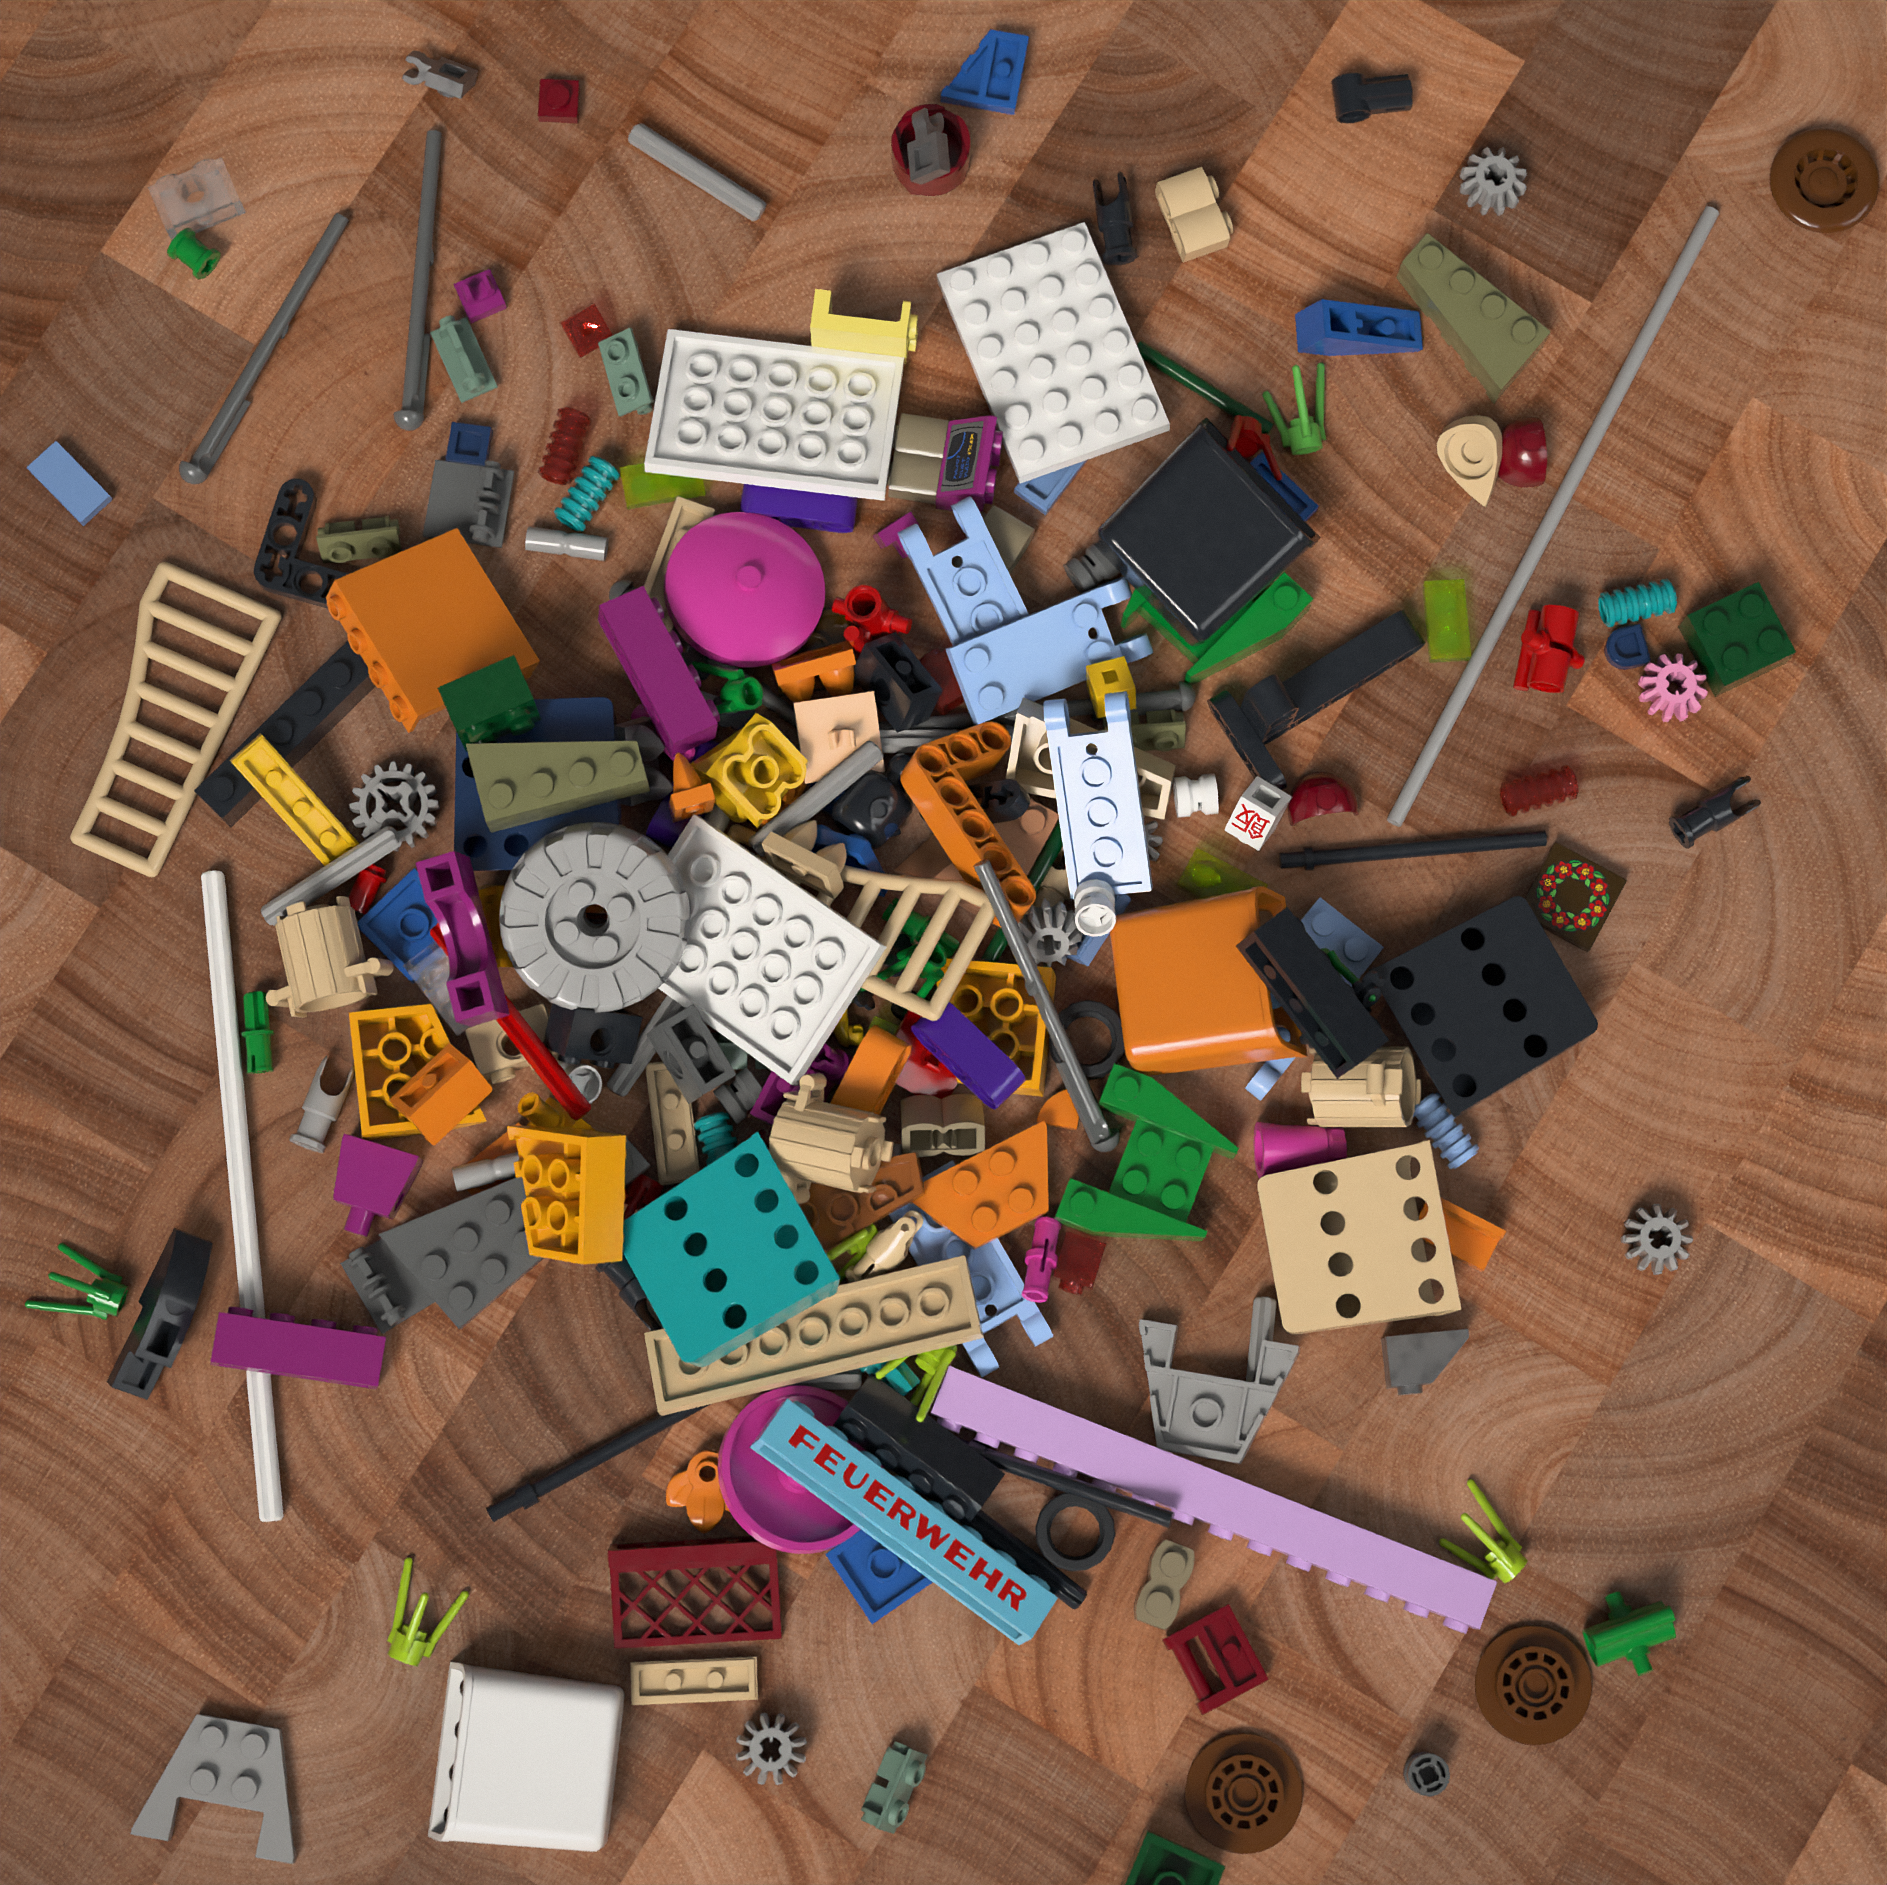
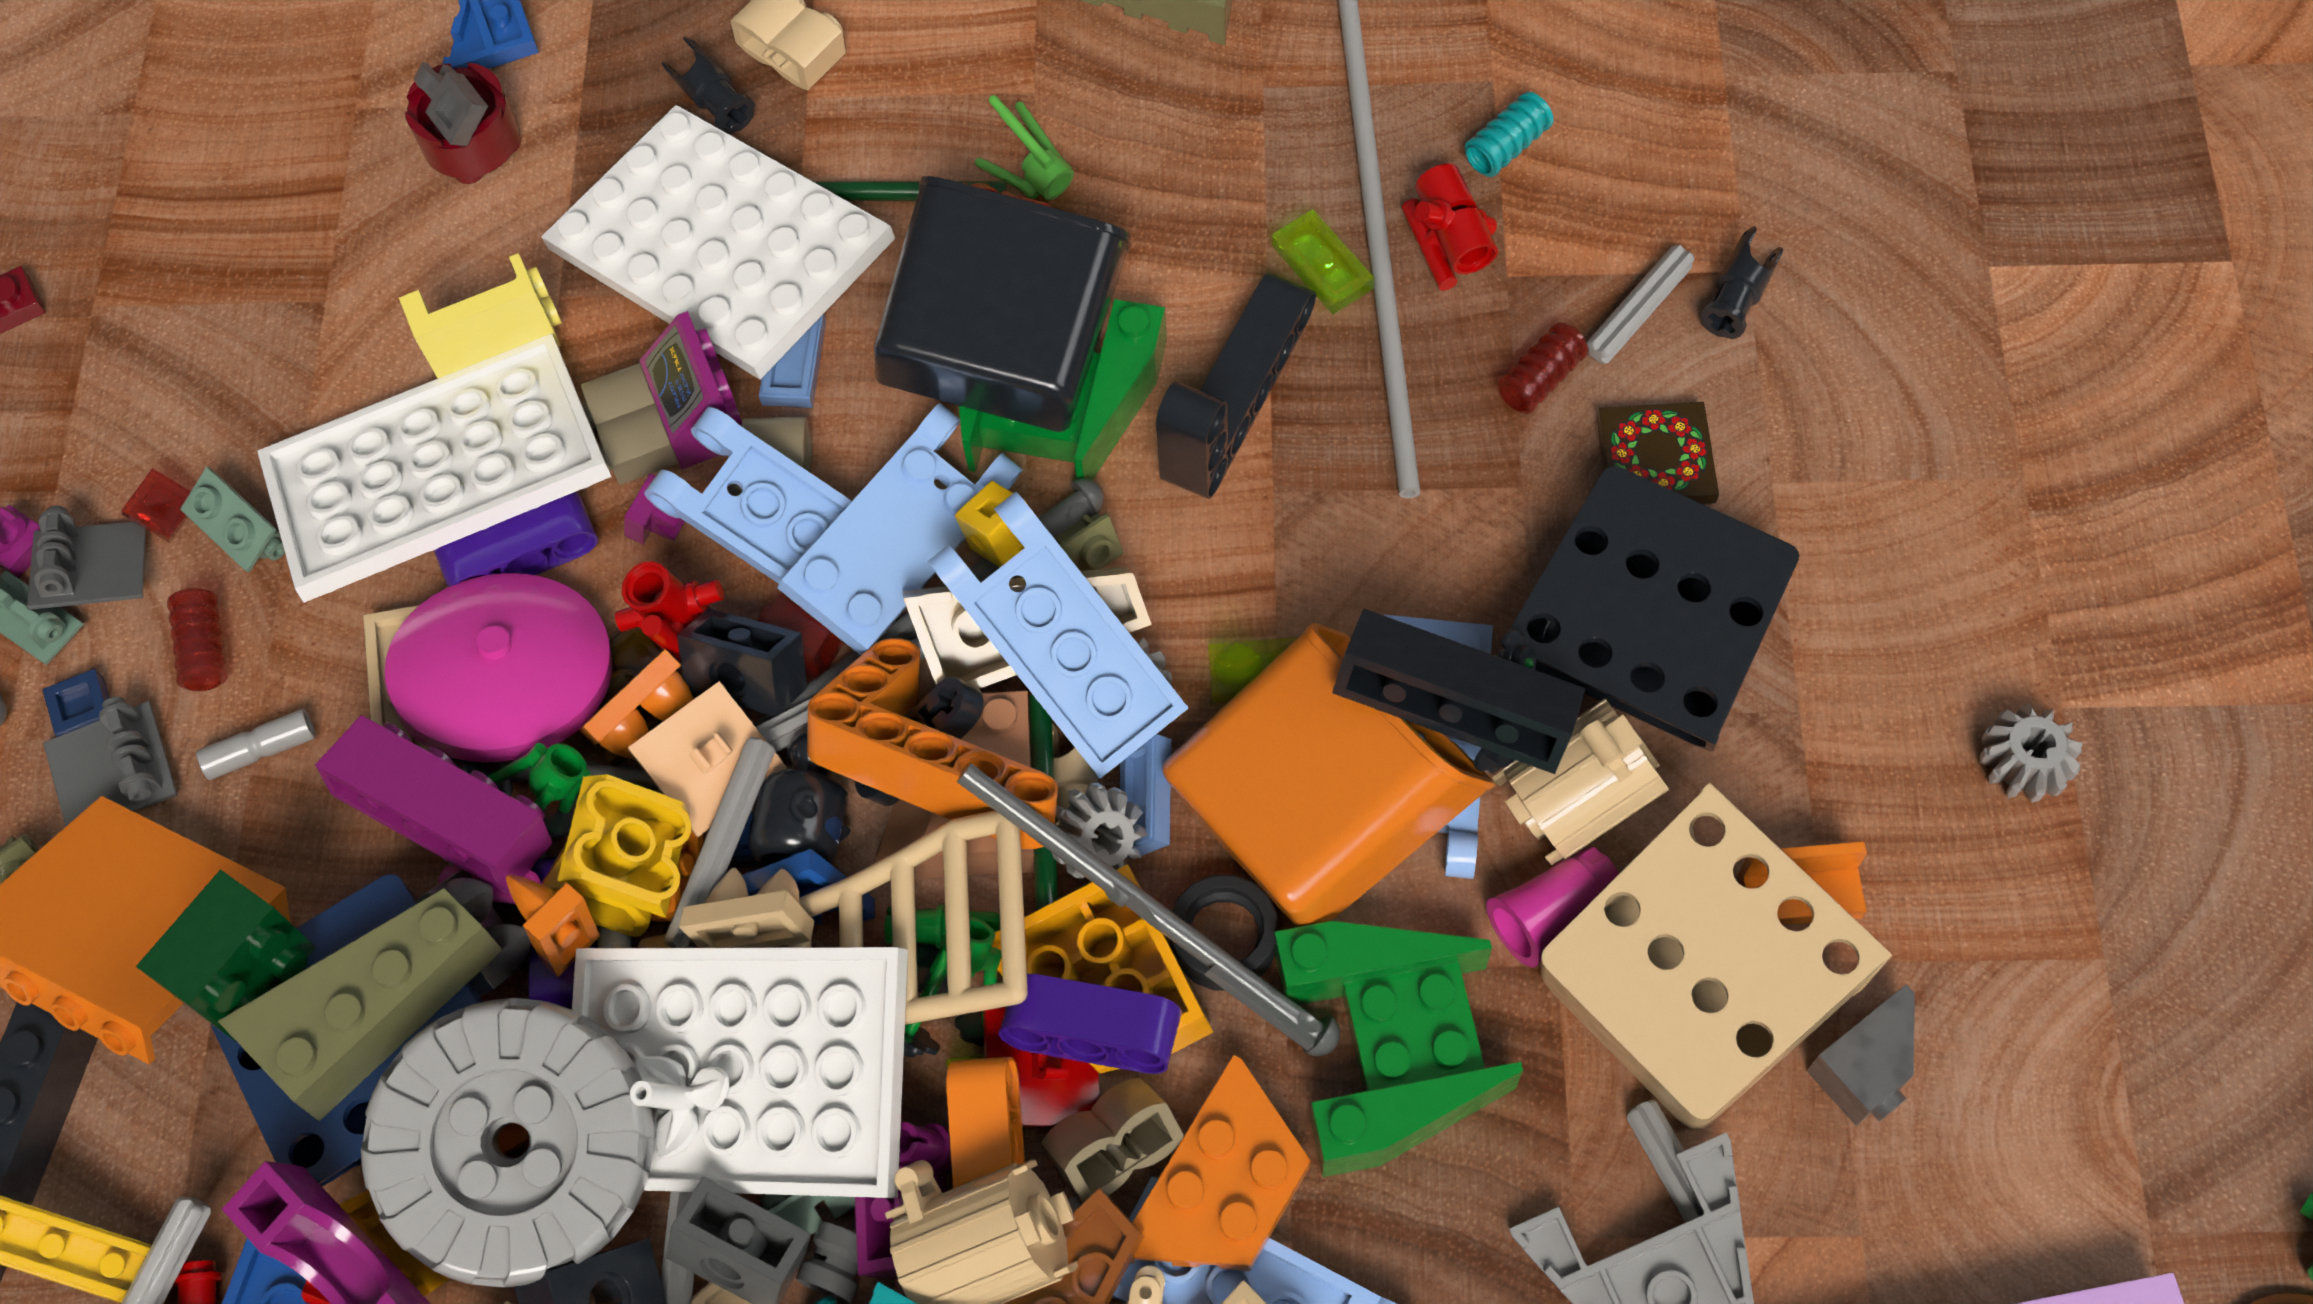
camera: 25 degrees left, 15 degrees down
light grey gear [350,761,440,851] -> none
teal piece [554,456,620,532] -> none
clear neon green plate [619,463,706,510] -> none
light grey axle [628,123,766,221] -> none
yellow arm [833,1009,863,1048] -> none
dark pink pin [1022,1217,1061,1303] -> none
orange tile [1036,1089,1079,1130] -> none
clear red bracket [1052,1231,1106,1296] -> none
dark grey wheel [1063,544,1119,593] -> none
white wheel [1074,879,1116,937] -> none
white wheel [1173,774,1219,818] -> none
black beam [1207,689,1287,790] -> none
white brick [1224,776,1292,851] -> none
black bar [1279,830,1547,871] -> none
dark red helmet [1287,772,1359,826] -> none
blue slope [1295,299,1423,356] -> none
light blue piece [1413,1092,1479,1169] -> none
tan piece [1437,415,1502,507] -> none
lime plant [1439,1479,1528,1584] -> none
dark red helmet [1497,417,1547,488] -> none
dark blue tile [1604,624,1651,670] -> none
bright pink gear [1638,653,1708,722] -> none
dark green brick [1678,581,1796,697] -> none
none -> dark grey hinge [27,505,146,610]
none -> white plant [630,1056,729,1159]
none -> light grey axle [1586,245,1694,364]

